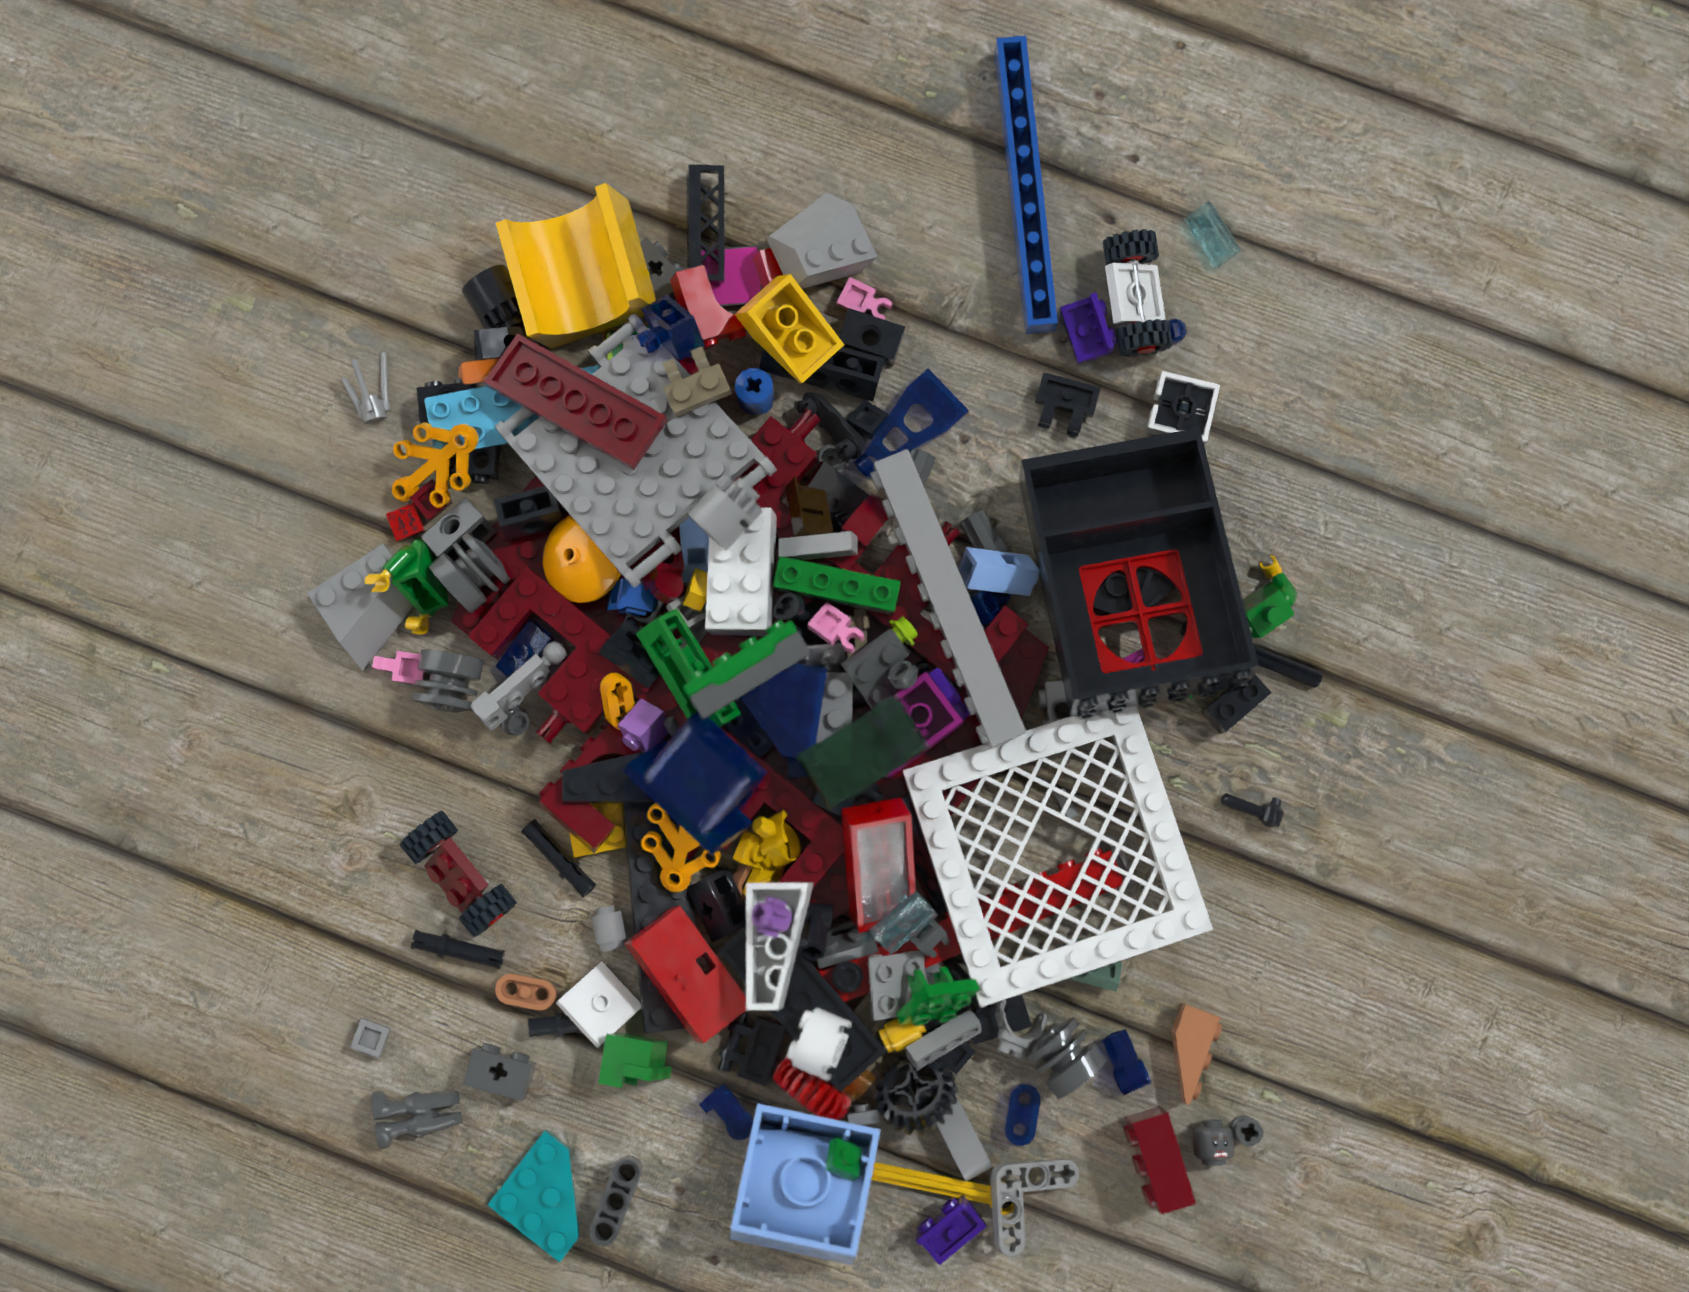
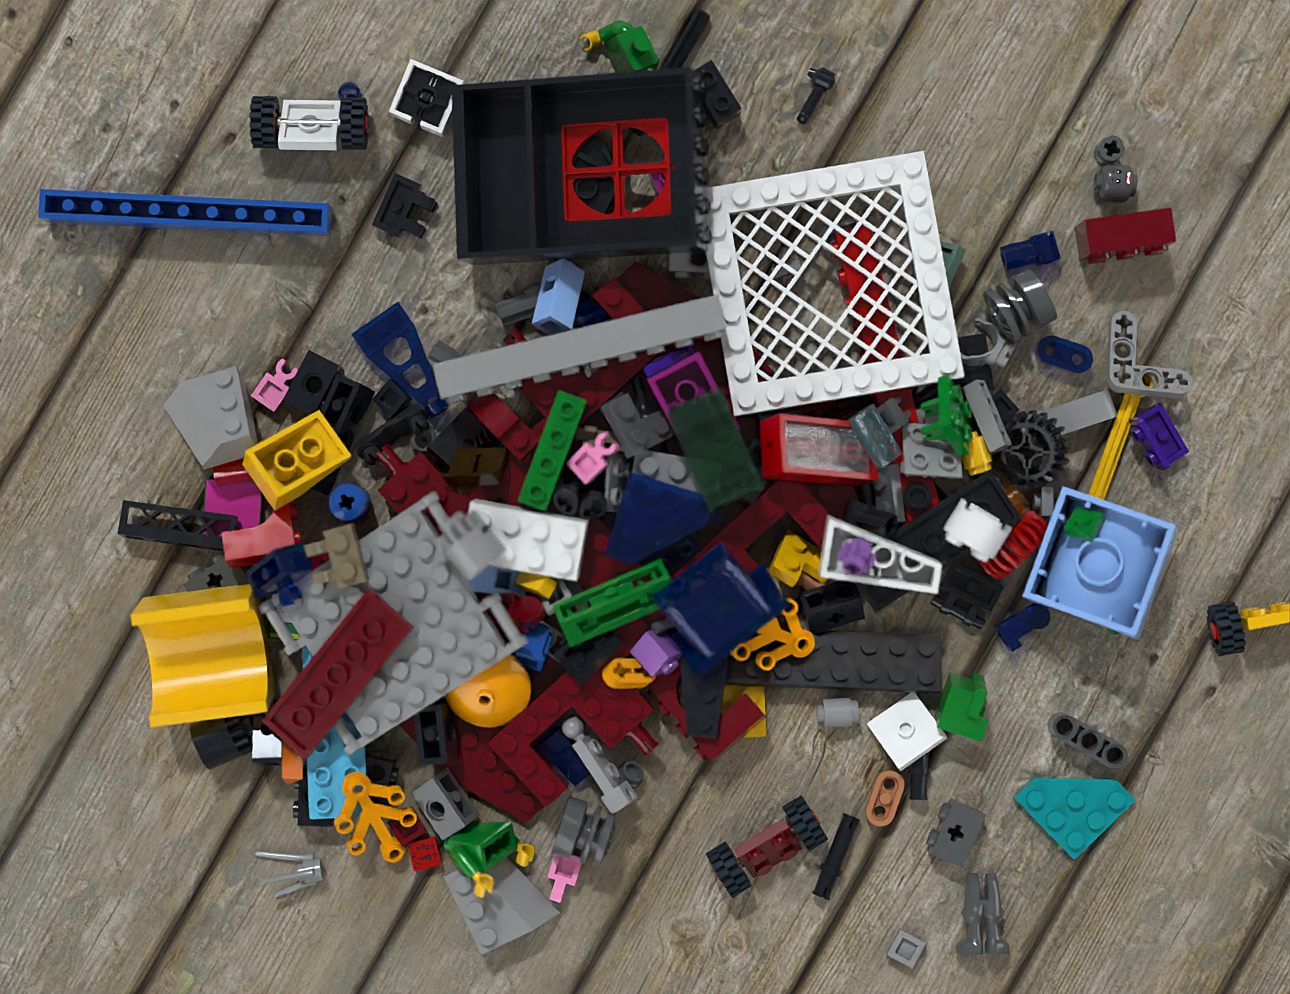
camera: 80 degrees left, 5 degrees up
dark grey wheel [429,532,510,613] -> none
black pin [521,819,597,898] -> none
red brick [624,906,746,1044] -> none
piece [683,620,811,720] -> none
yellow piece [753,810,801,866] -> none
light grey piece [779,531,858,560] -> none
lime plate [889,617,918,646] -> none
dark grey plate [889,661,918,689] -> none
dark purple bracket [1059,292,1117,365] -> none
nougat slope [1171,1003,1222,1105] -> none
clear light blue plate [1184,201,1242,268] -> none

